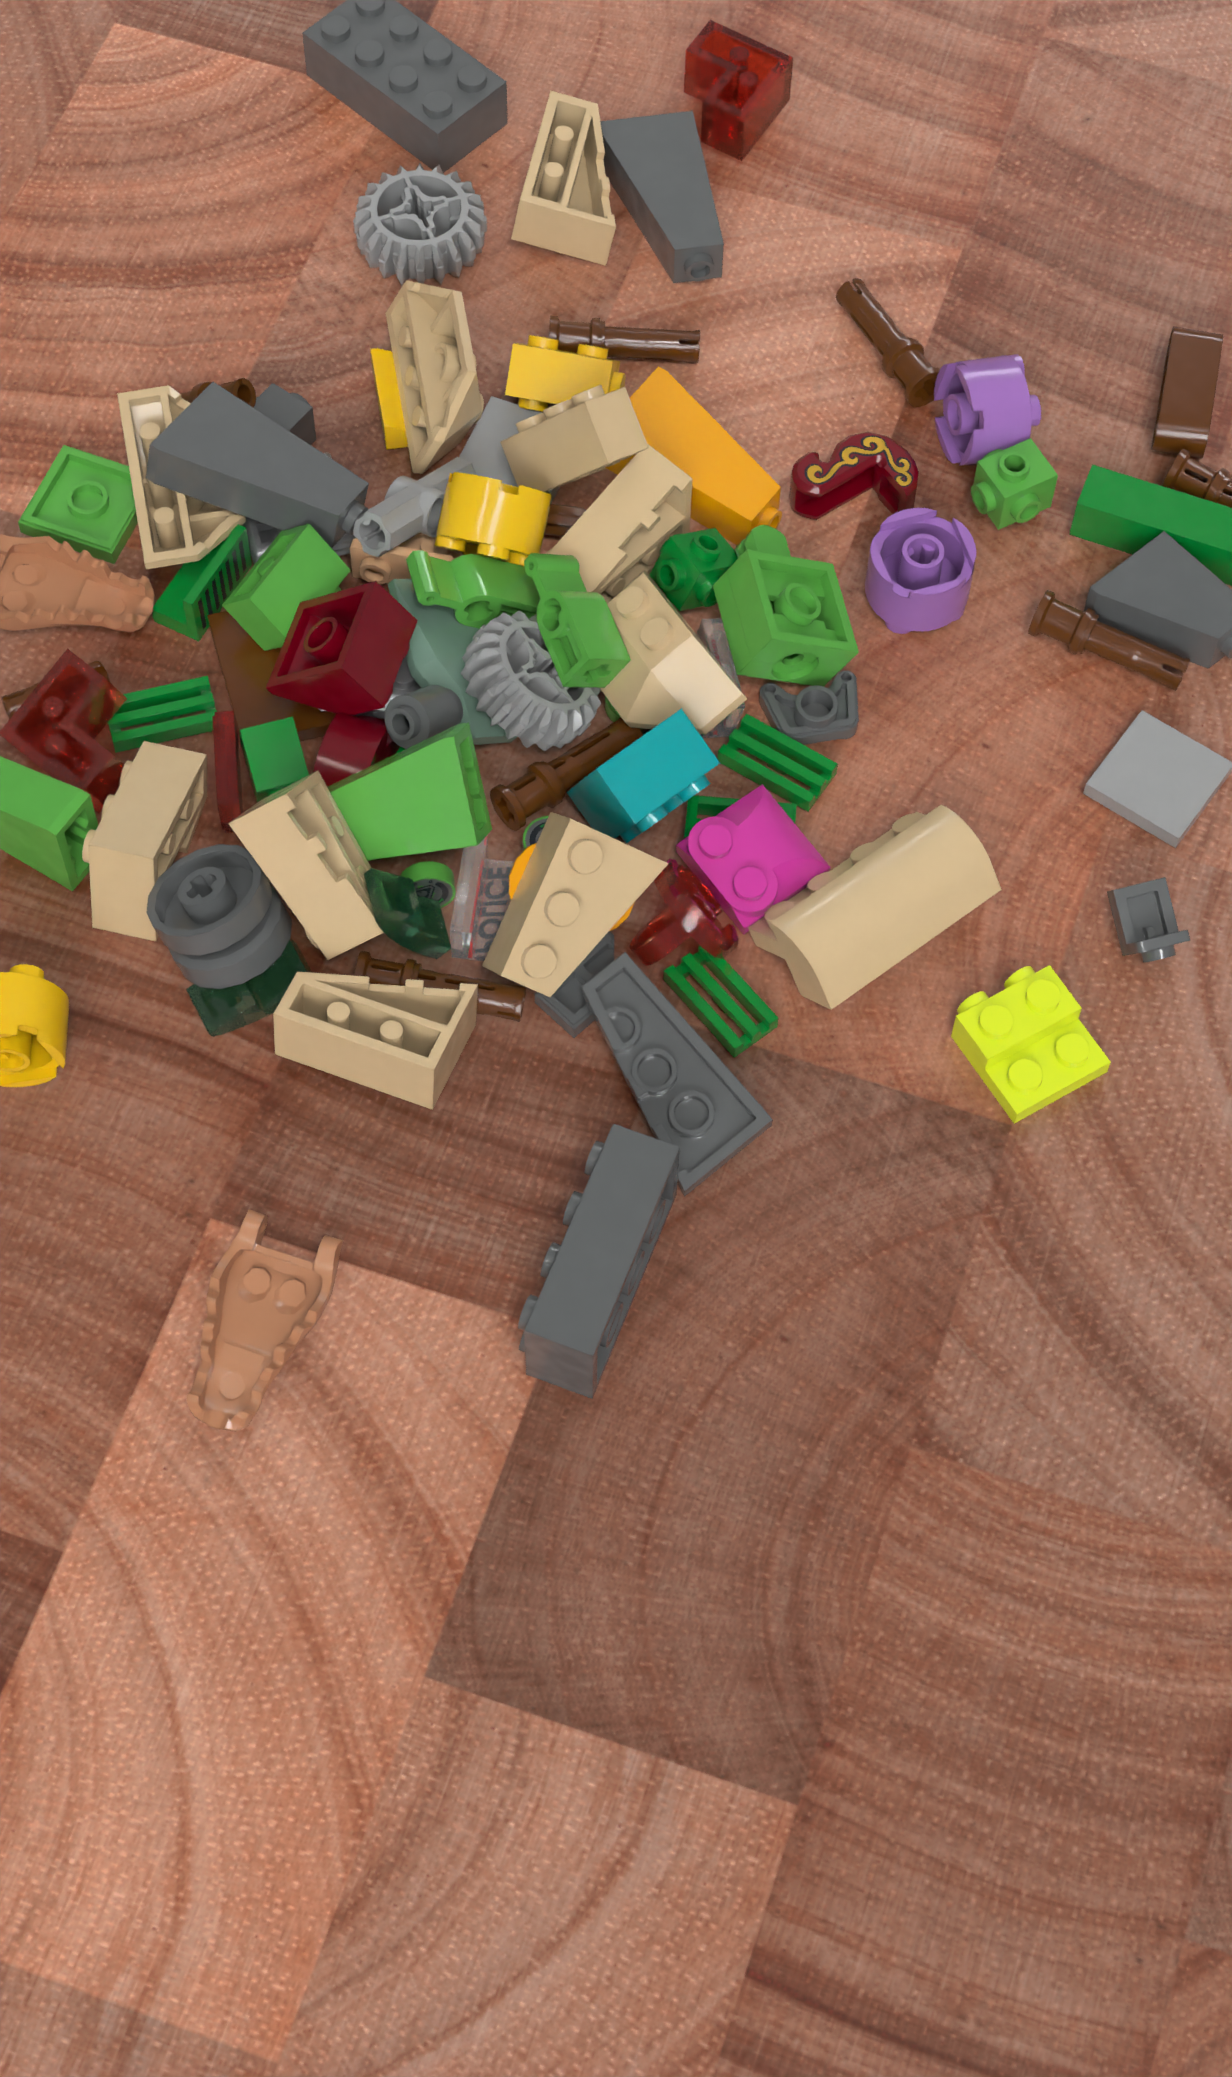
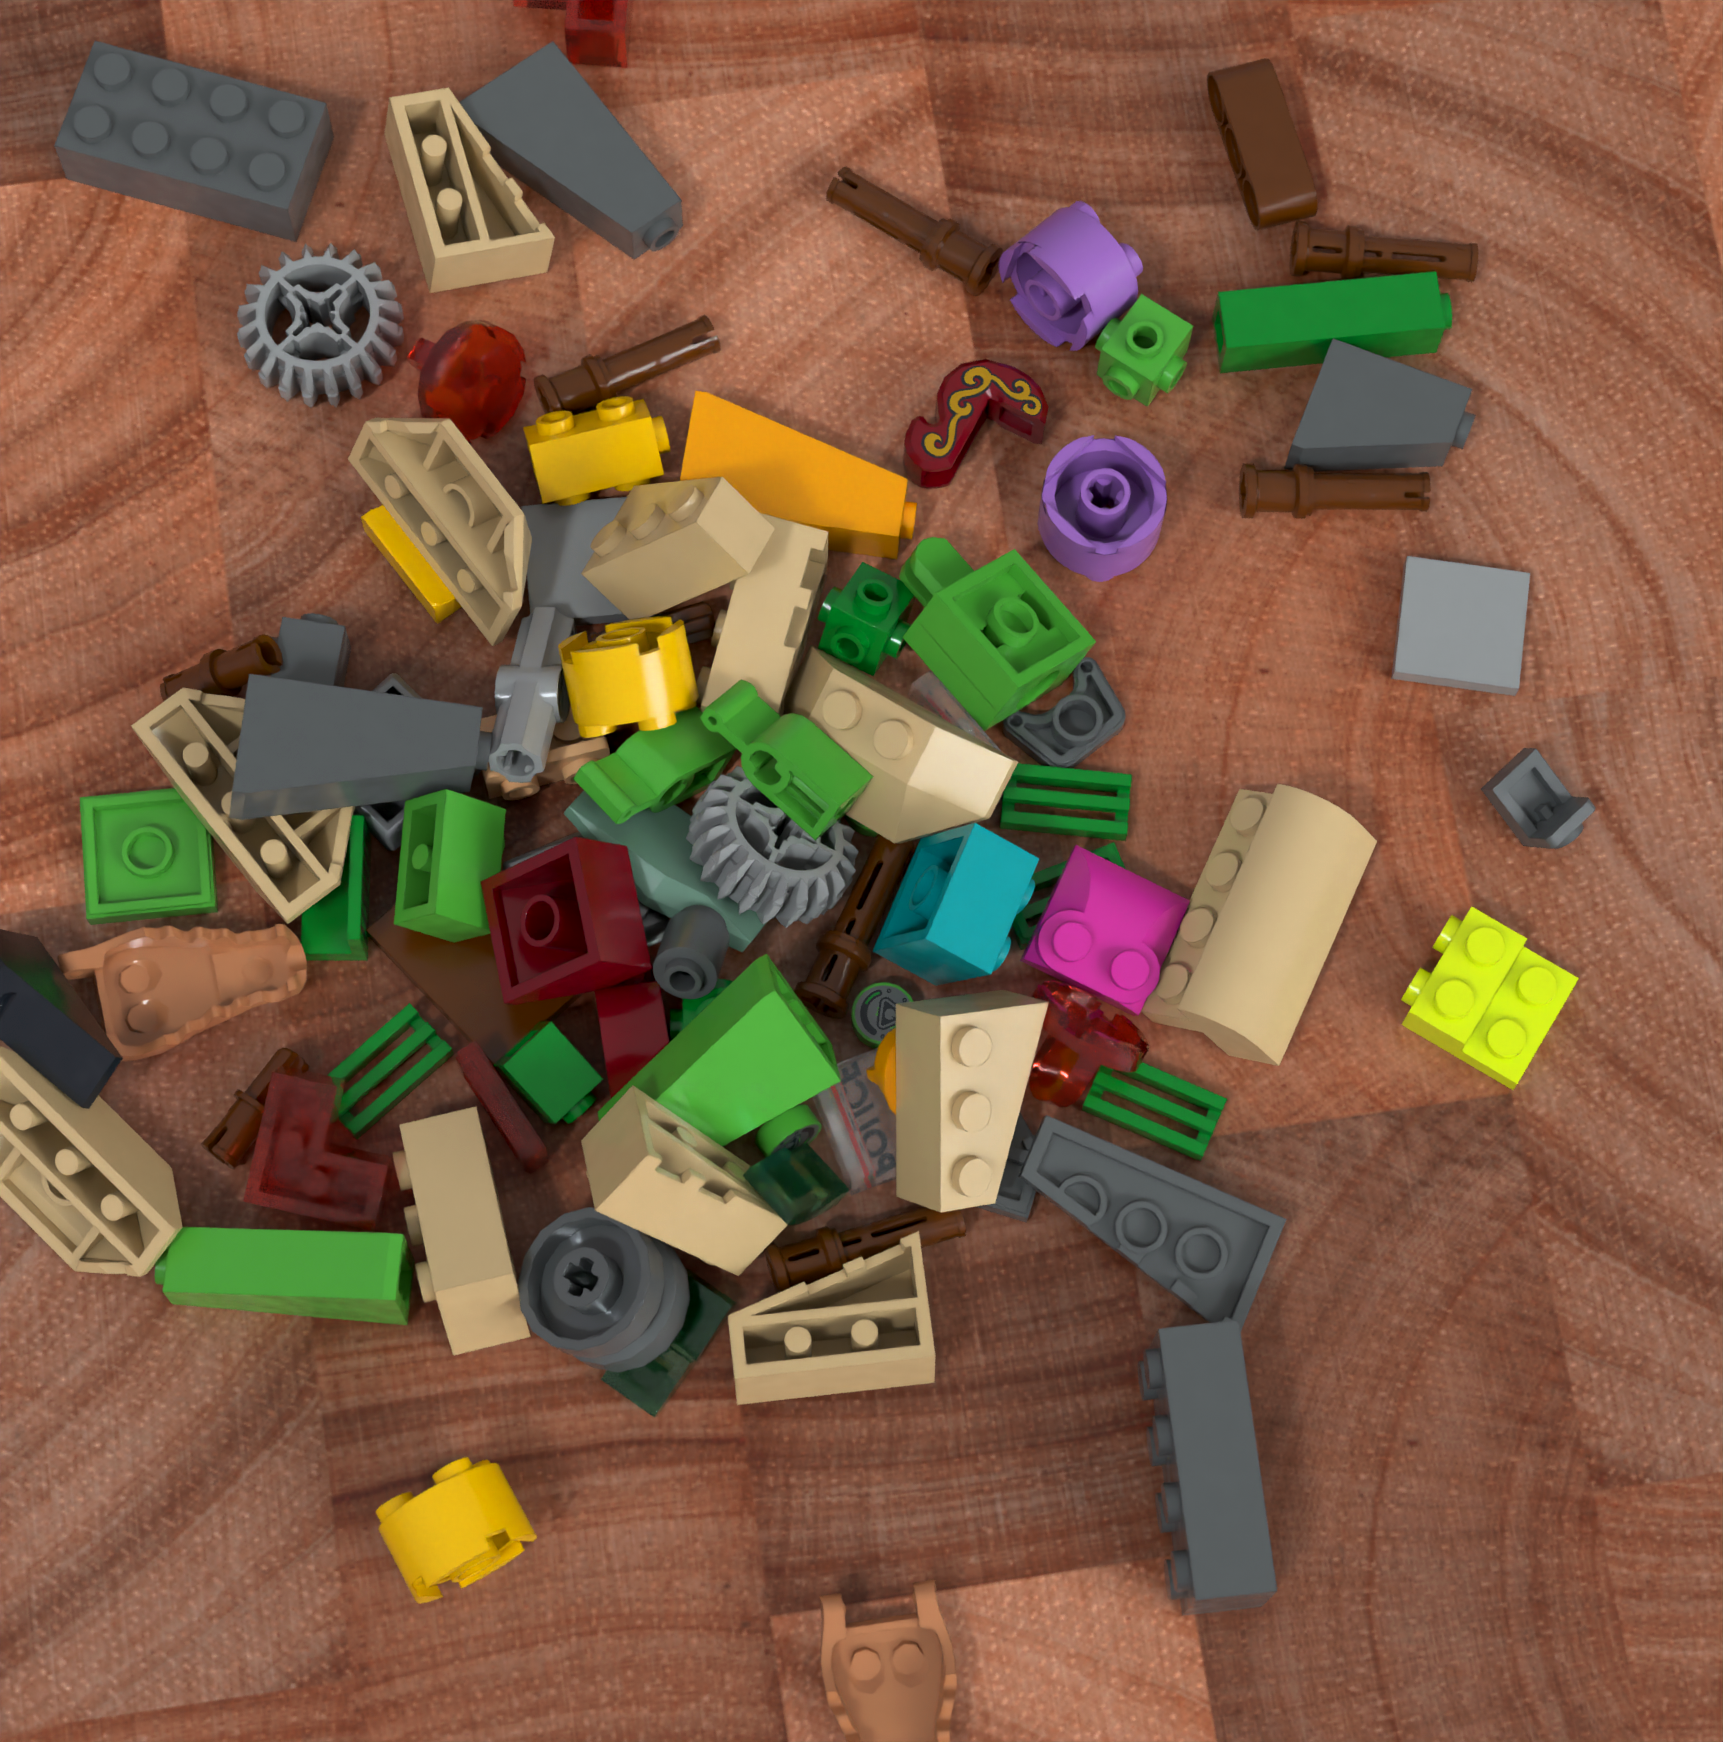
camera: 30 degrees left, 10 degrees up
none -> clear red tile [406,320,526,444]

